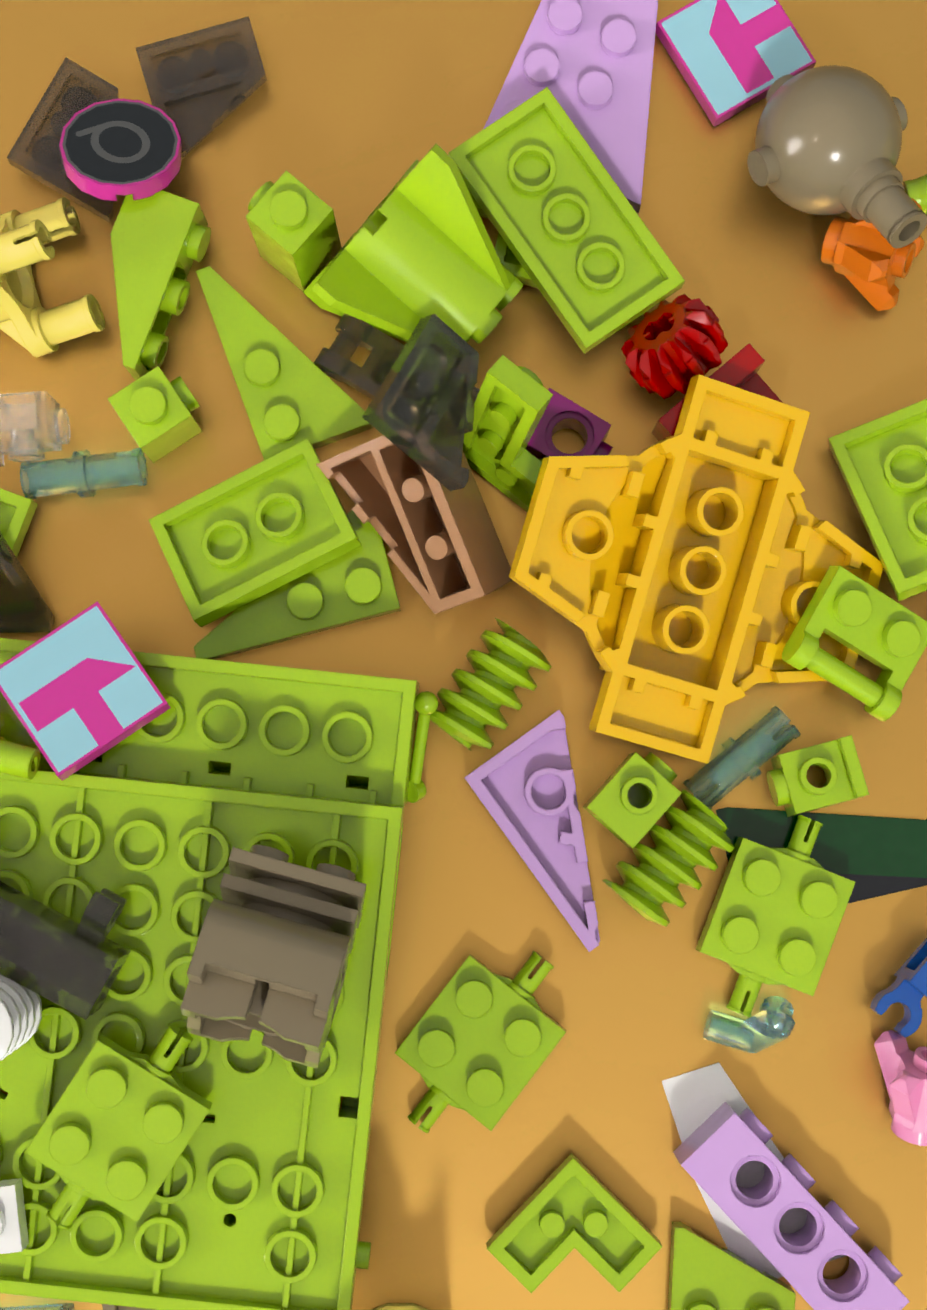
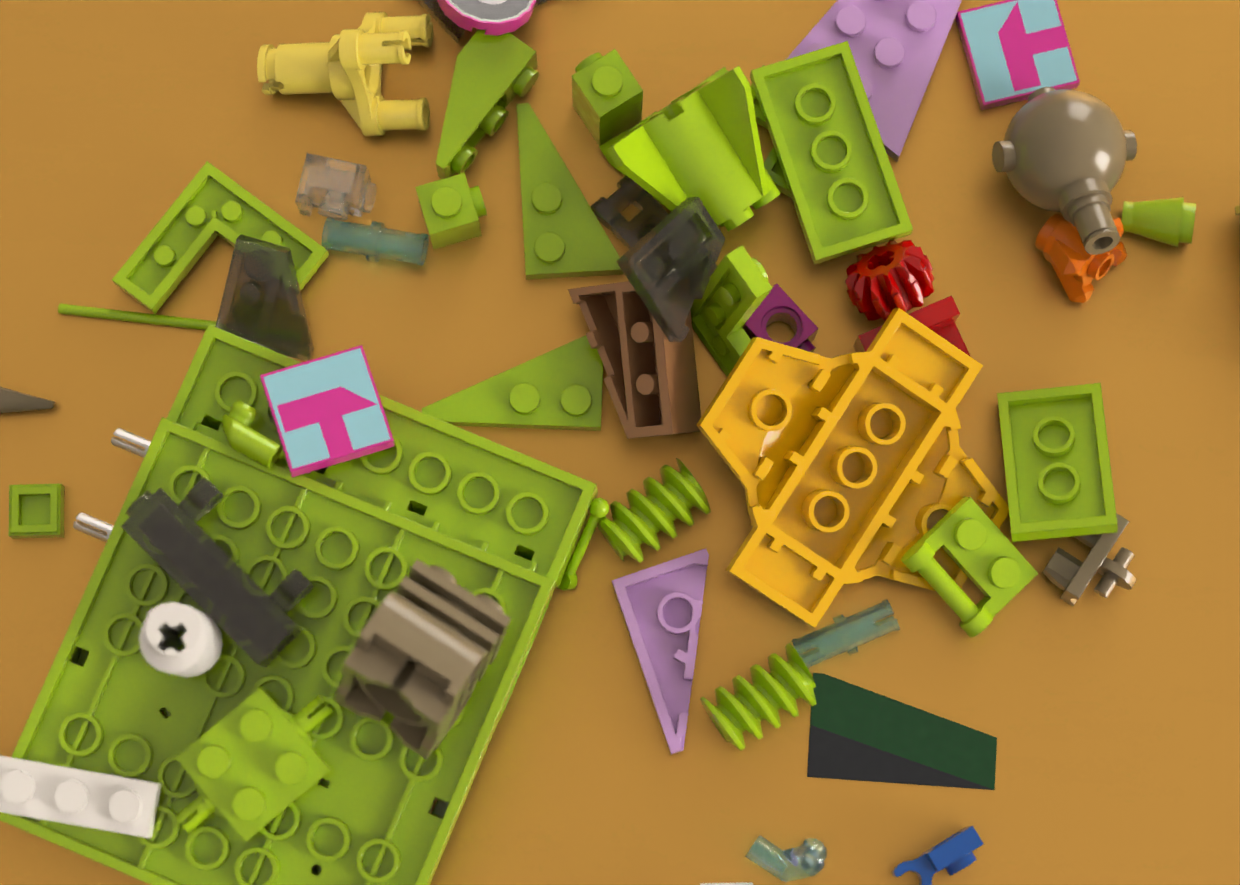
camera: 15 degrees right, 5 degrees down
lime plate [149,438,362,627] -> none
lime plate [395,951,567,1133] -> none
lime brick [583,752,682,848] -> none
lime plate [696,815,856,1017] -> none
lime brick [766,735,869,817] -> none

